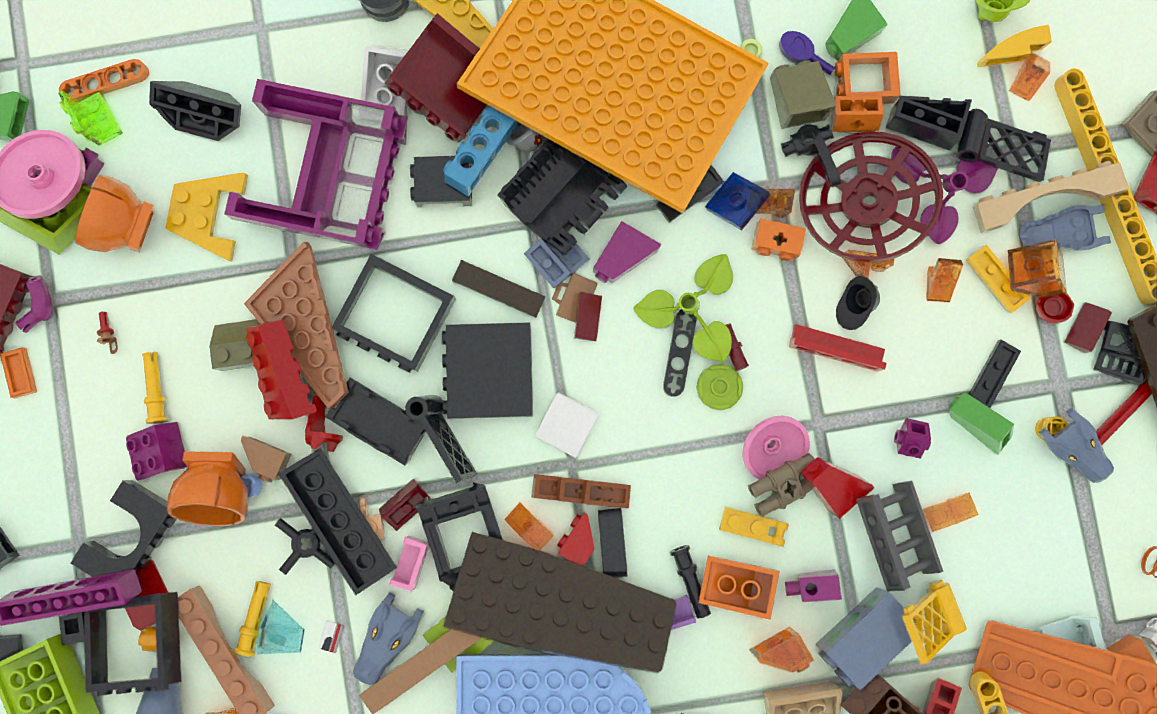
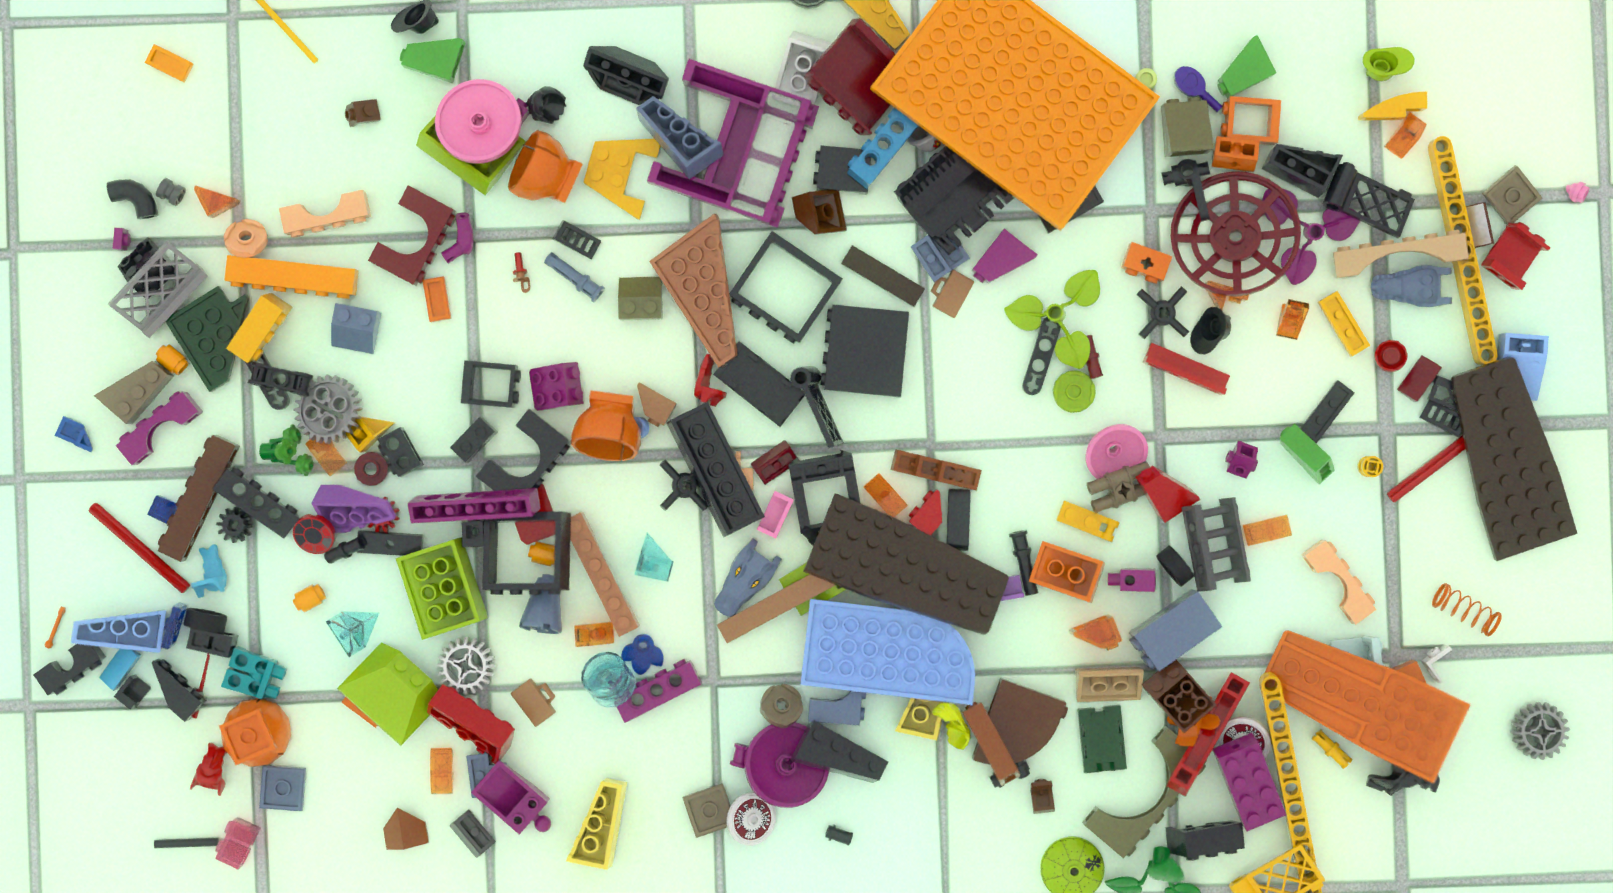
camera: 10 degrees right, 5 degrees up
clear neon green bracket [58,91,123,146] -> none
orange beam [59,59,149,103] -> none
yellow pin [142,352,168,424] -> none
yellow pin [233,581,271,657] -> none
red wedge [246,320,317,420] -> none
sticker [318,621,344,653] -> none
white slope [535,392,599,458] -> none
dark red slope [573,292,602,342] -> none
clear blue plate [705,172,770,231] -> none
clear orange slope [748,189,795,219] -> none
yellow piece [902,580,967,664] -> none
clear orange slope [1008,239,1067,298] -> none
sand blue animal [1038,407,1114,483] -> none
none -> black brick [450,417,498,463]
none -> black window [461,360,521,408]
none -> black hair [526,86,566,124]
none -> sand blue pin [544,252,605,303]
none -> black slope [553,220,601,260]
none -> sand blue wedge [636,96,723,179]
none -> reddish brown slope [791,190,847,235]
none -> black bar [1136,286,1189,340]
none -> black tyre [1156,545,1194,587]
none -> light nougat arch [1301,540,1377,625]
none -> flat silver slope [1466,202,1494,248]

